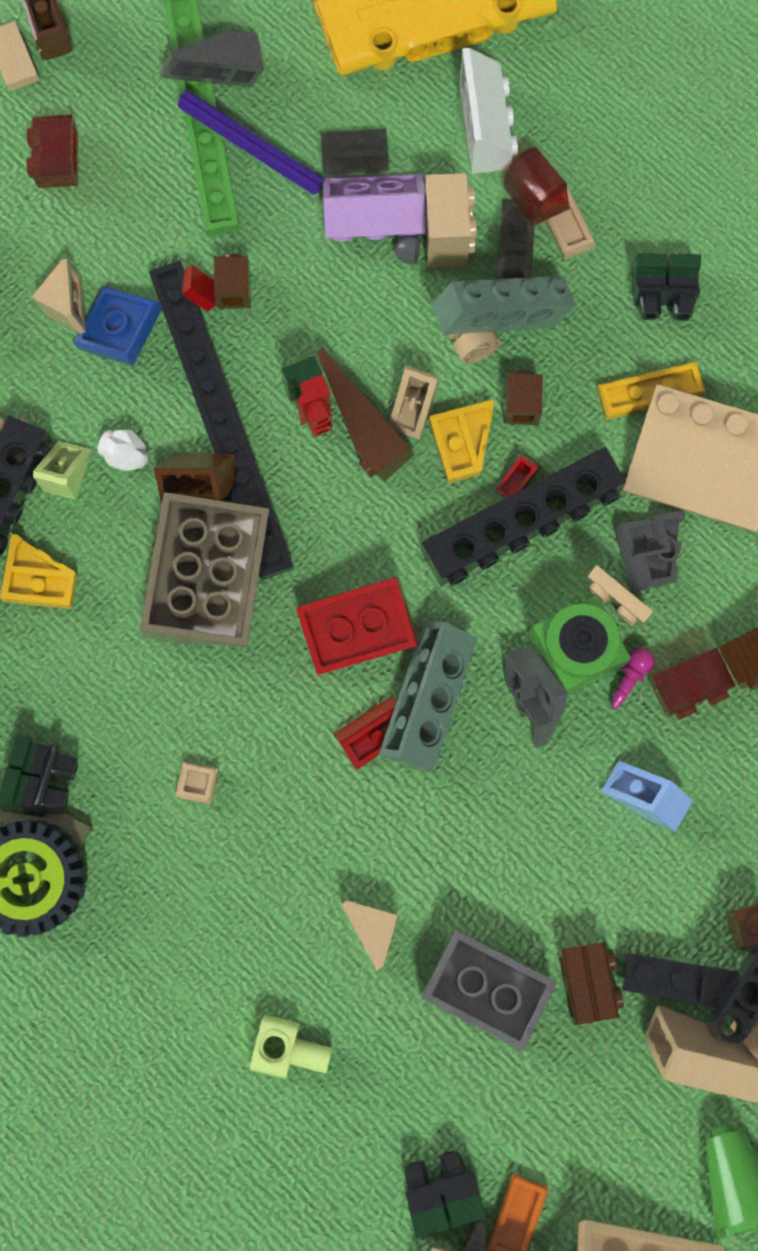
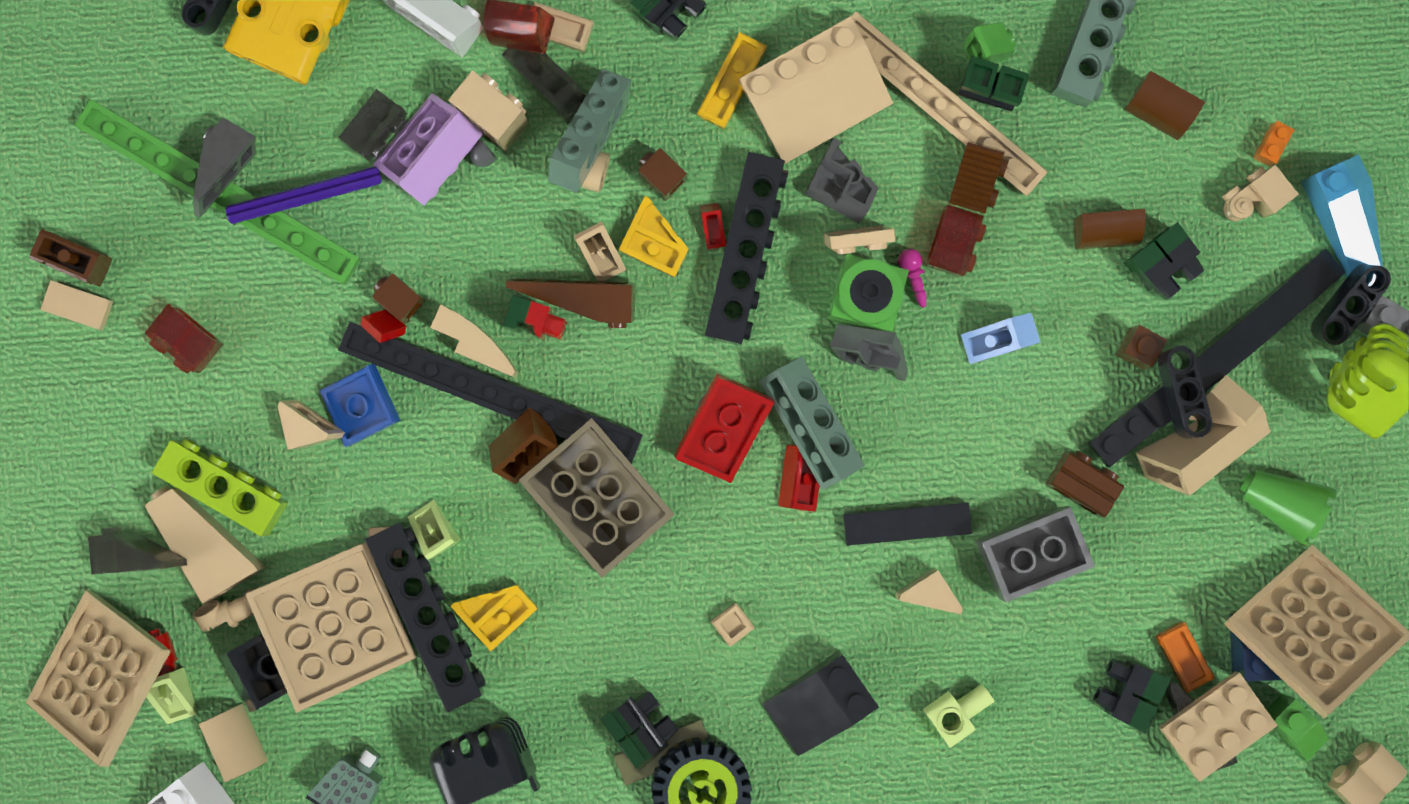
camera: 55 degrees left, 10 degrees up
white rock [98,430,149,471] -> none
none -> tan slope [430,305,518,378]
none -> black slope [762,650,879,756]
none -> black tile [843,502,972,546]

